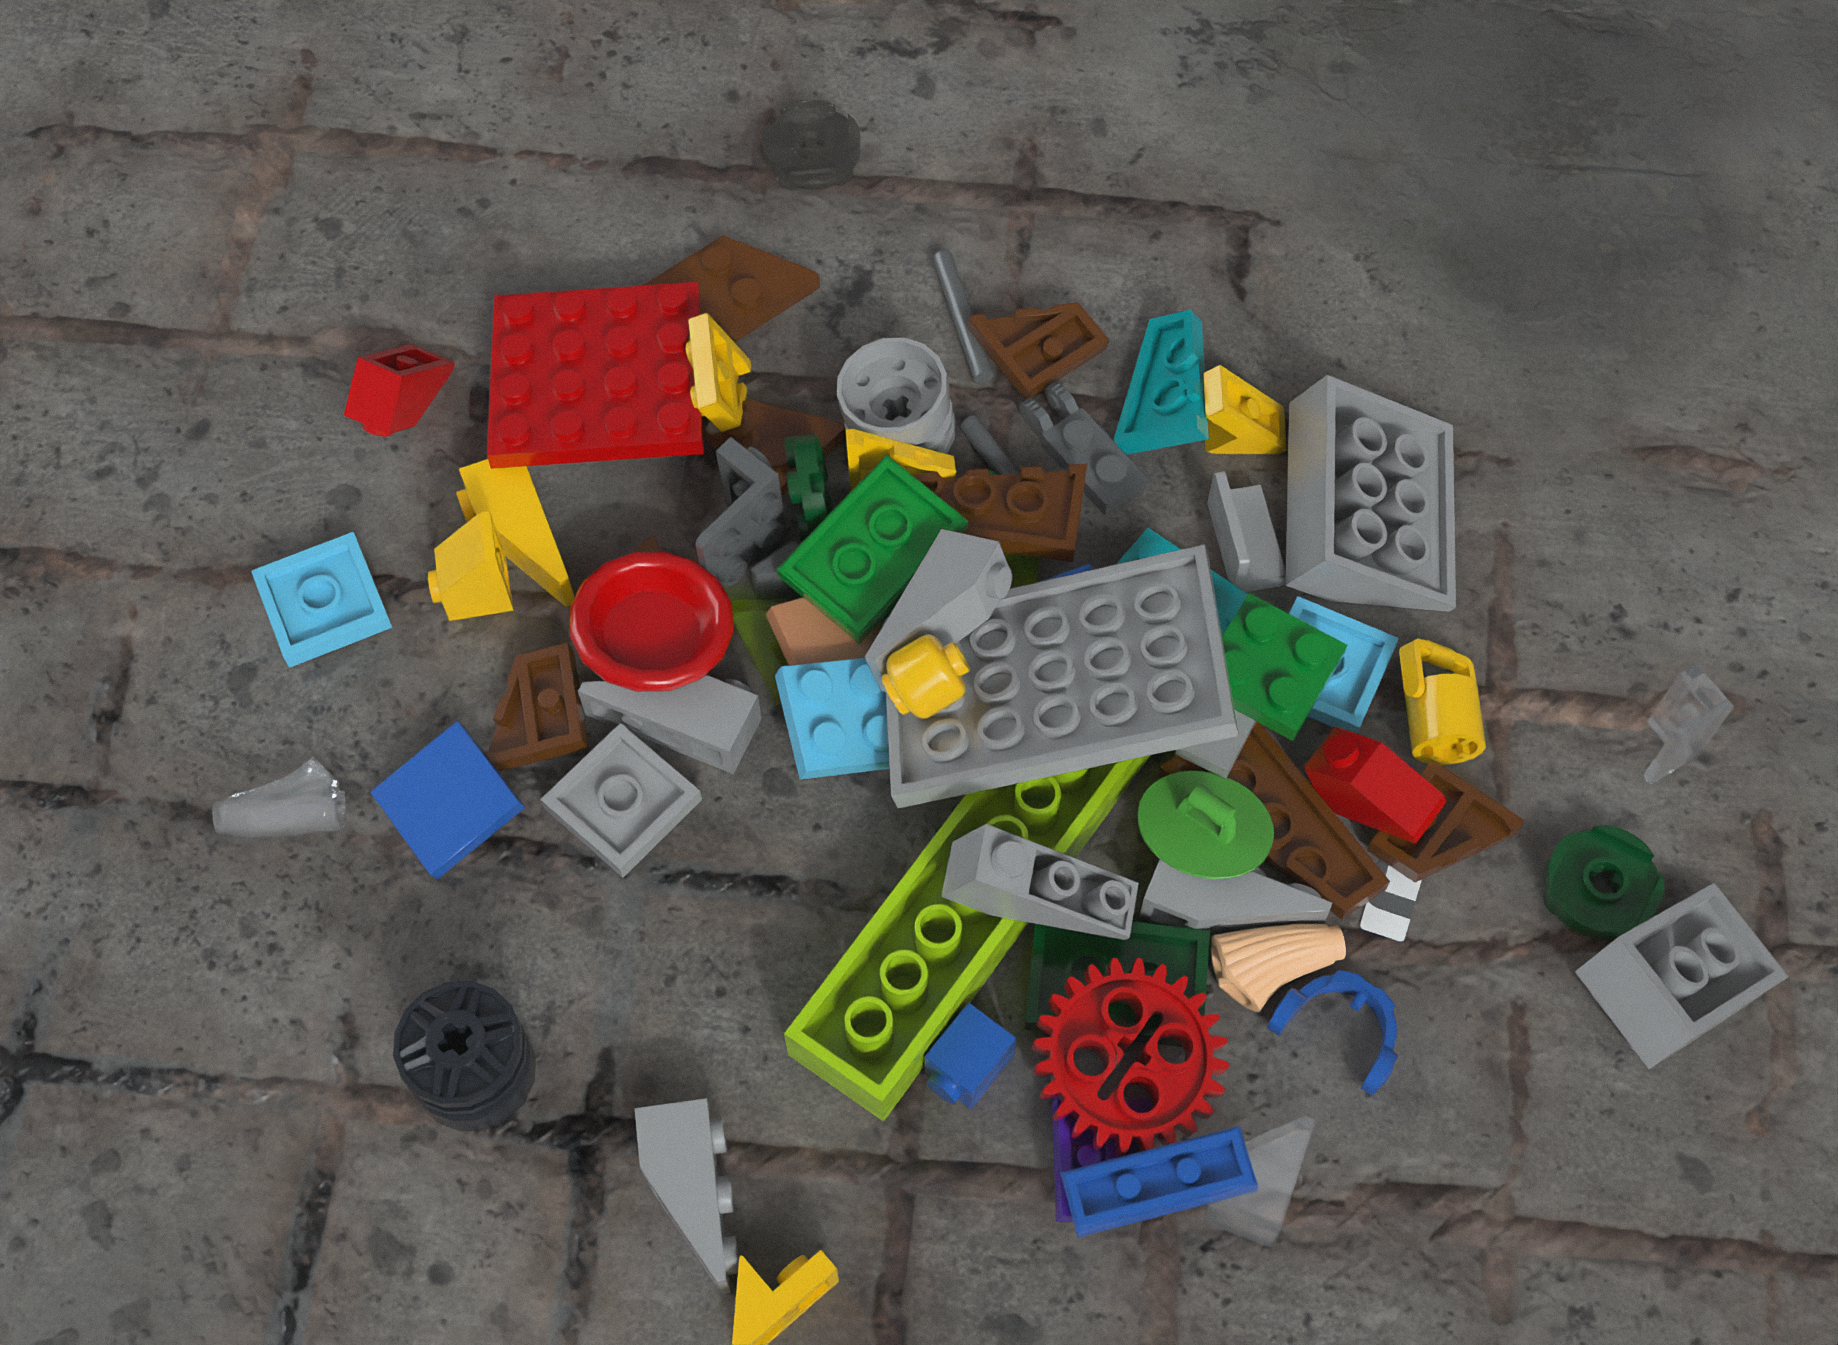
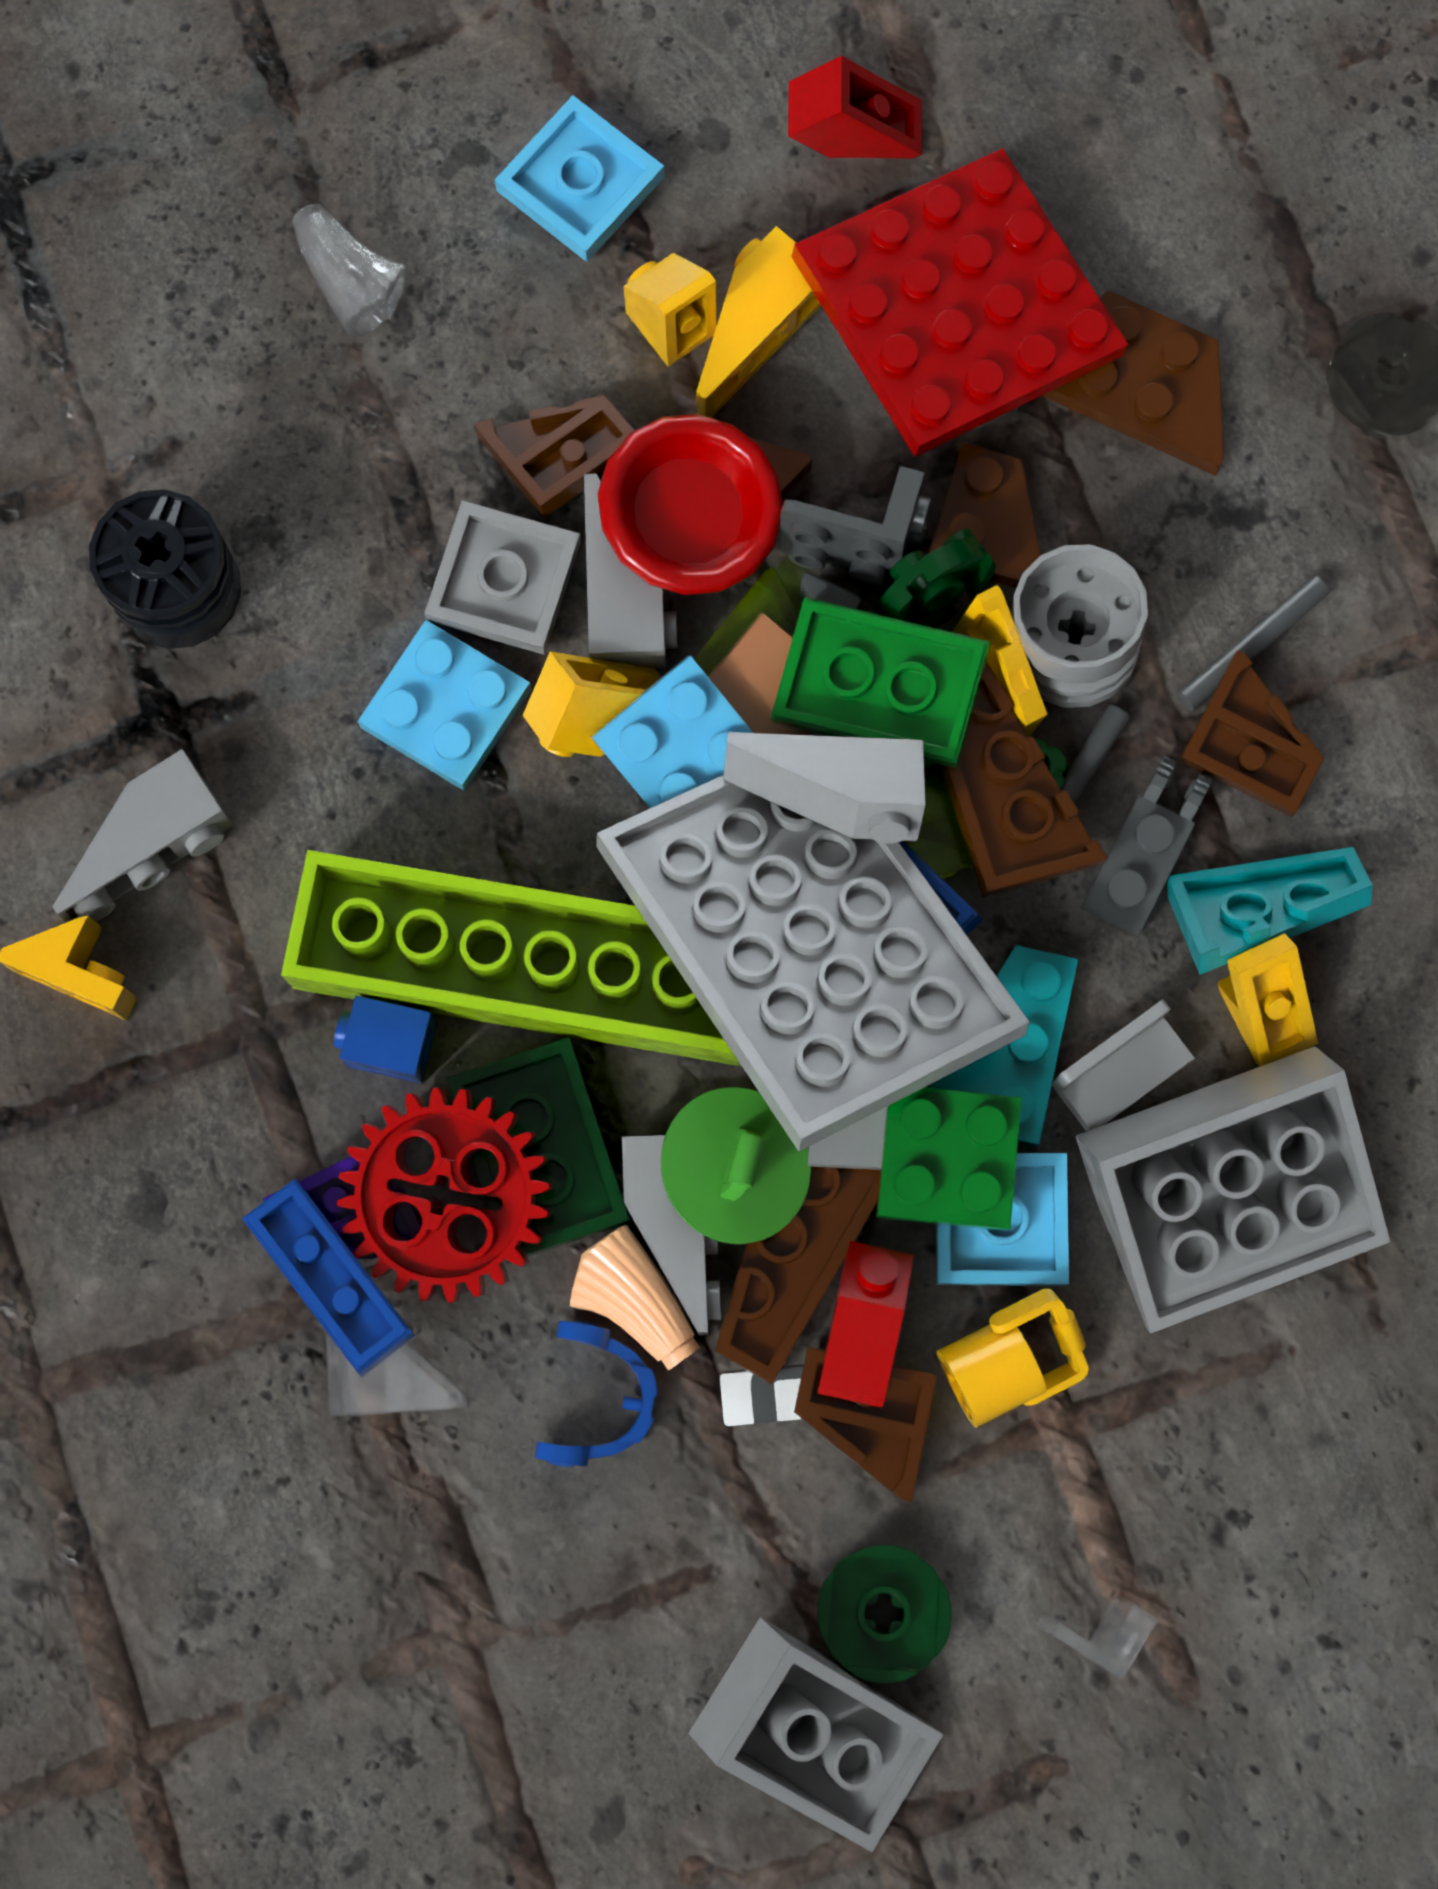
camera: 65 degrees right, 15 degrees up
blue tile [370,721,526,879] -> none
yellow wing [686,313,752,432] -> none
yellow head [881,634,970,719] -> none
light grey slope [941,824,1139,940] -> none
none -> medium azure plate [358,620,532,791]
none -> yellow slope [522,651,661,757]

